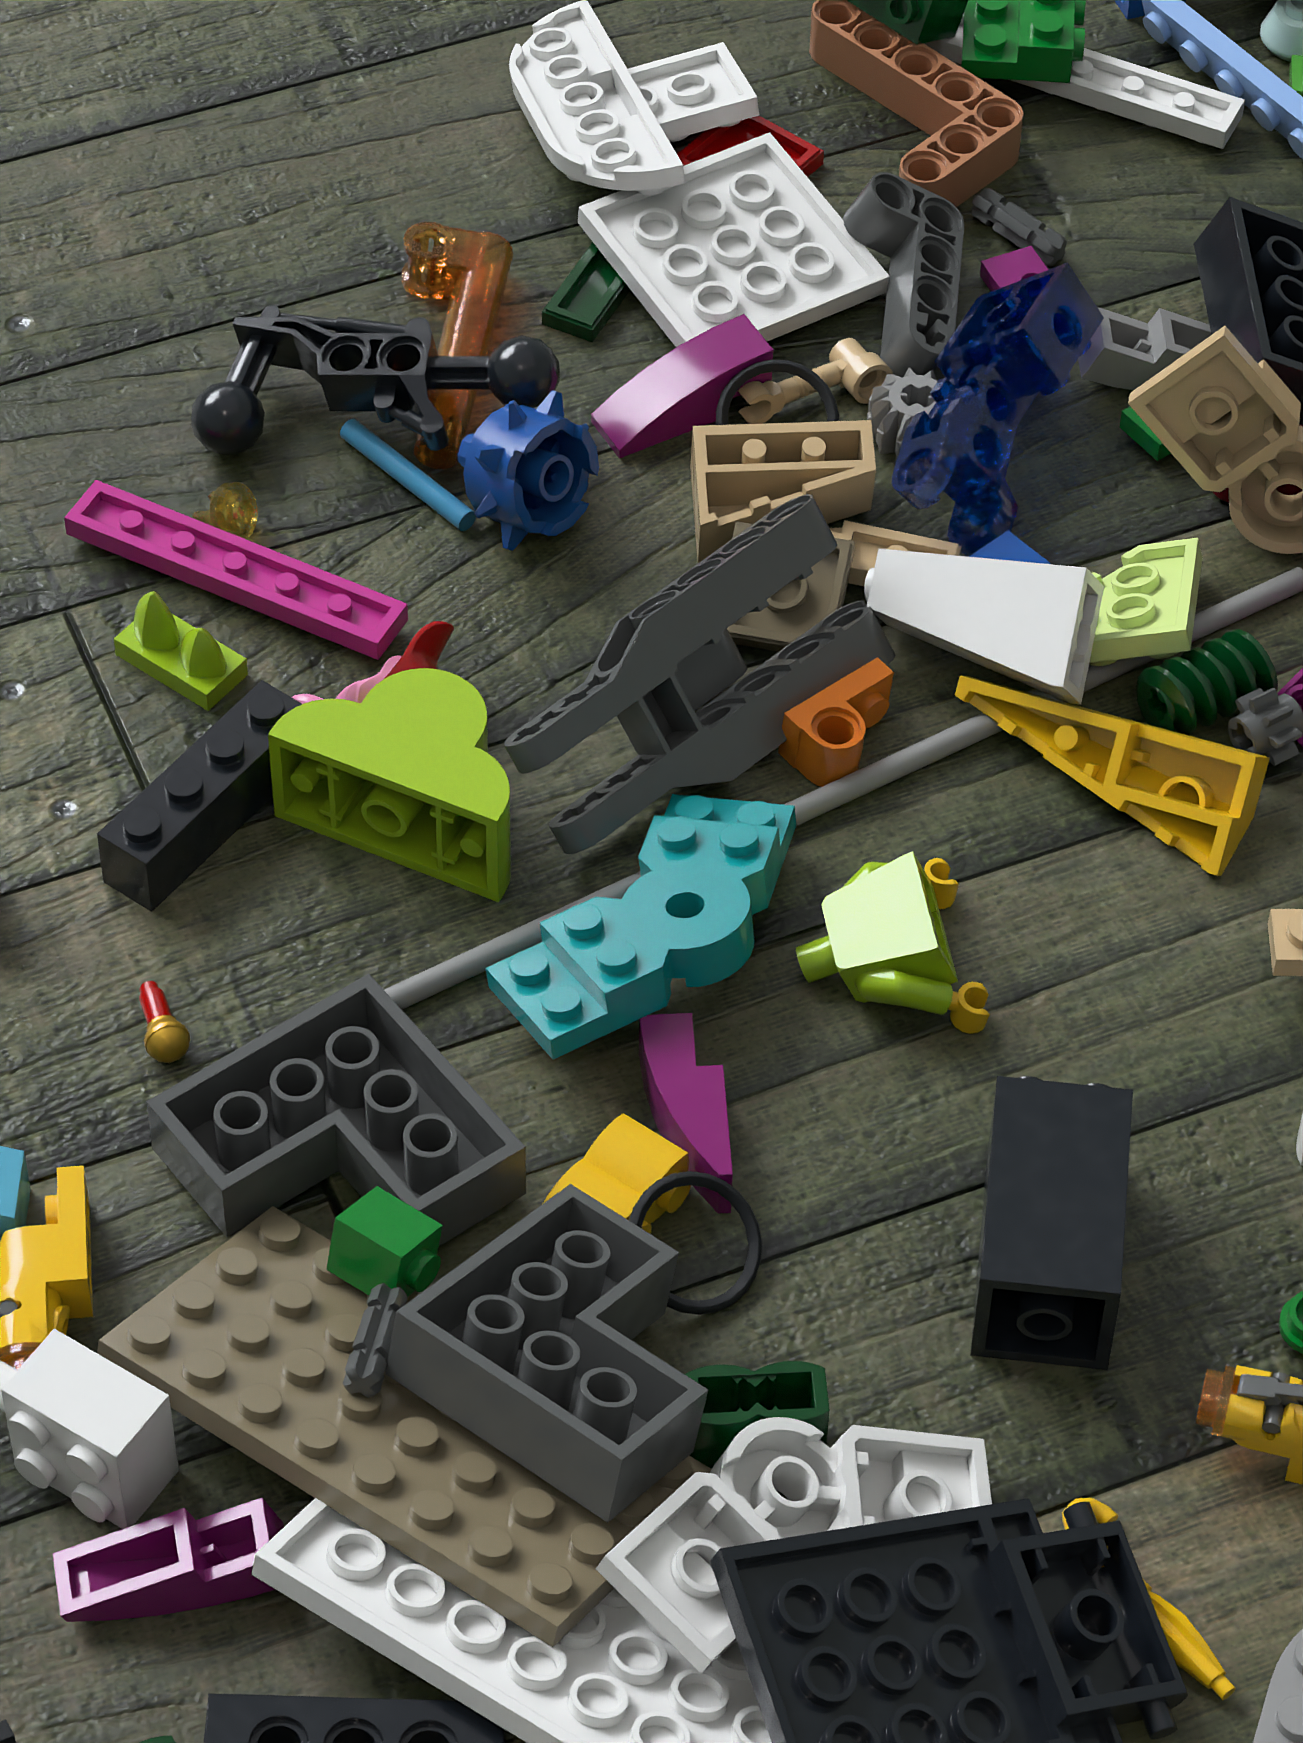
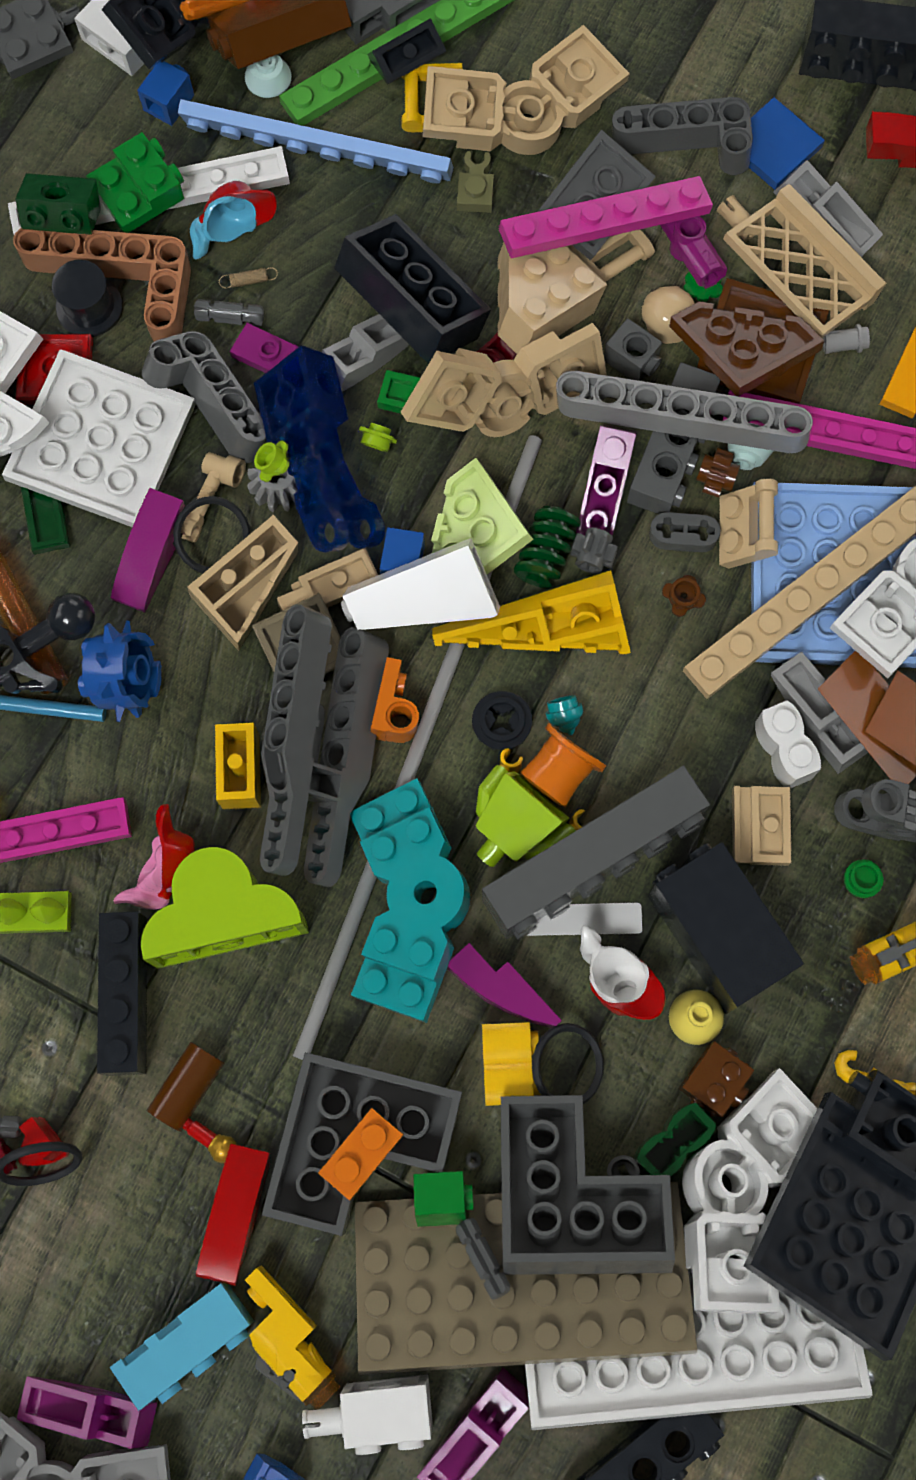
camera: 35 degrees left, 25 degrees up
none -> black piece [52,259,123,337]
none -> reddish brown brick [146,1042,225,1132]
none -> medium azure hair [190,180,277,260]
none -> red slope [196,1144,270,1286]
none -> yellow brick [215,723,261,809]
none -> tan piece [219,268,278,288]
none -> lime plate [254,441,289,482]
none -> orange plate [318,1108,403,1201]
none -> lime plate [359,423,397,452]
none -> black gear [472,691,532,750]
none -> dark grey brick [482,765,710,940]
none -> orange piece [520,723,606,808]
none -> white sticker [527,903,642,936]
none -> teal plate [545,695,584,735]
none -> white hair [580,925,666,1020]
none -> light yellow brick [669,990,724,1045]
none -> reddish brown head [678,1041,754,1118]
none -> tan plate [732,786,791,866]

